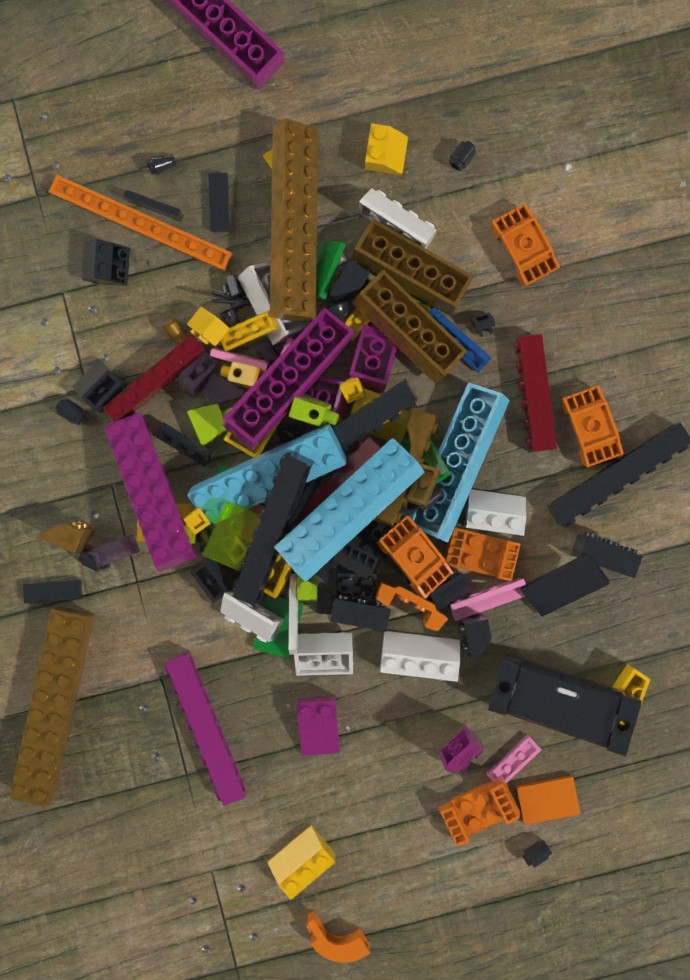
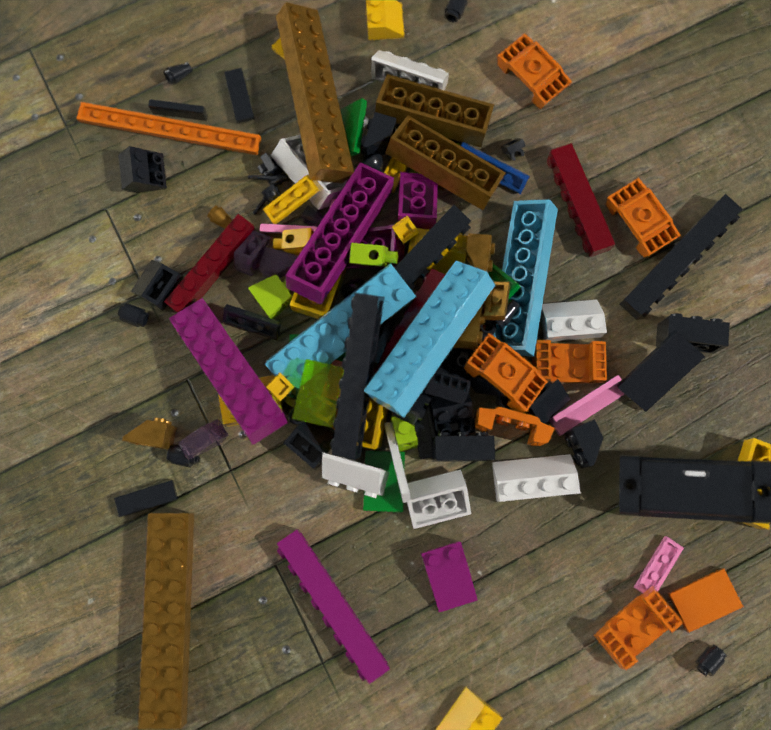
camera: 10 degrees left, 10 degrees down
yellow brick [187,307,230,346] -> none
magenta slope [439,726,484,774] -> none

